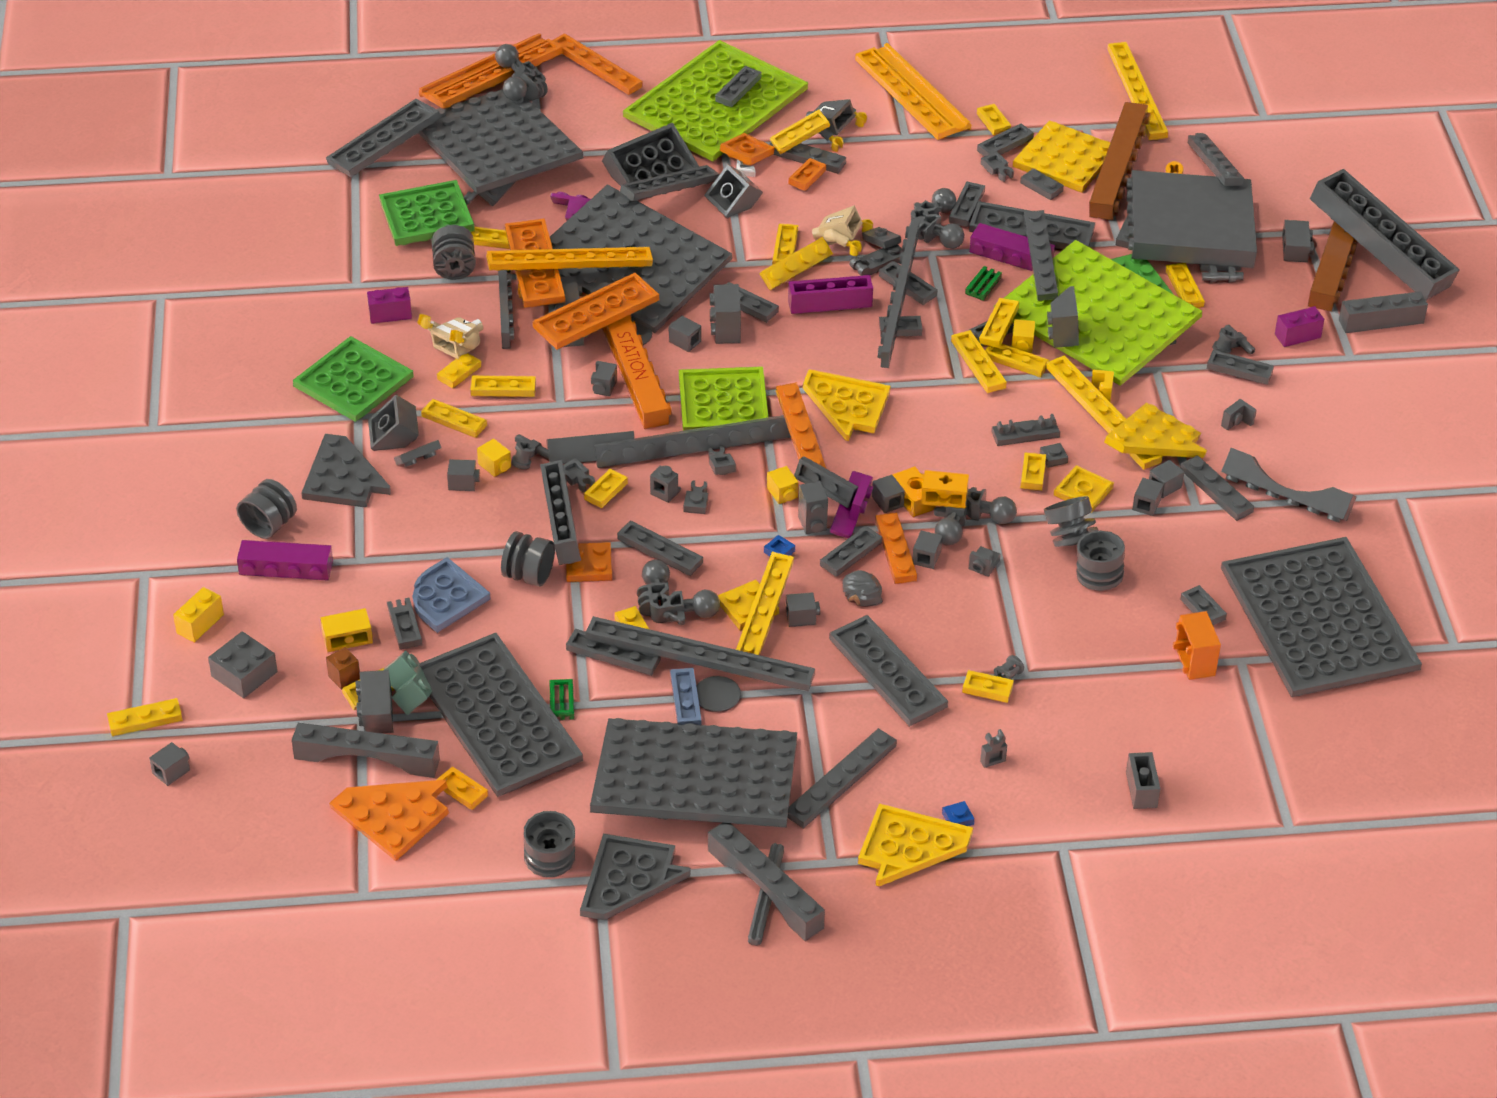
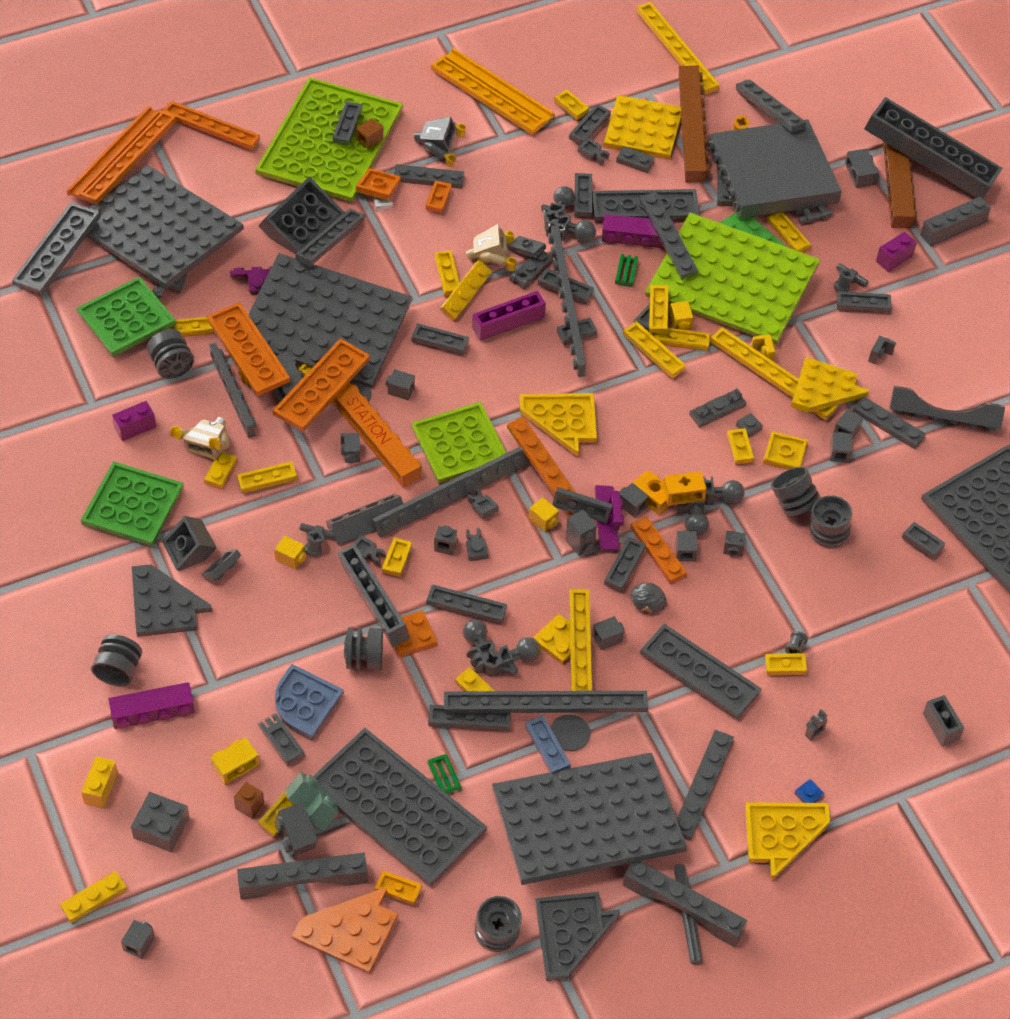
camera: 20 degrees left, 10 degrees up
yellow tile [421,399,487,438] -> none
dark grey brick [447,459,480,491] -> none
light orange plate [486,247,653,271] -> none
dark grey piece [495,44,548,101] -> none
dark grey slope [704,164,763,218] -> none
dark grey brick [710,284,741,344] -> none
blue plate [764,535,795,556] -> none
yellow tile [770,109,830,155] -> none
dark grey slope [1047,286,1079,348] -> none
orange container [1172,611,1221,680] -> none
none -> dark orange brick [356,118,384,149]

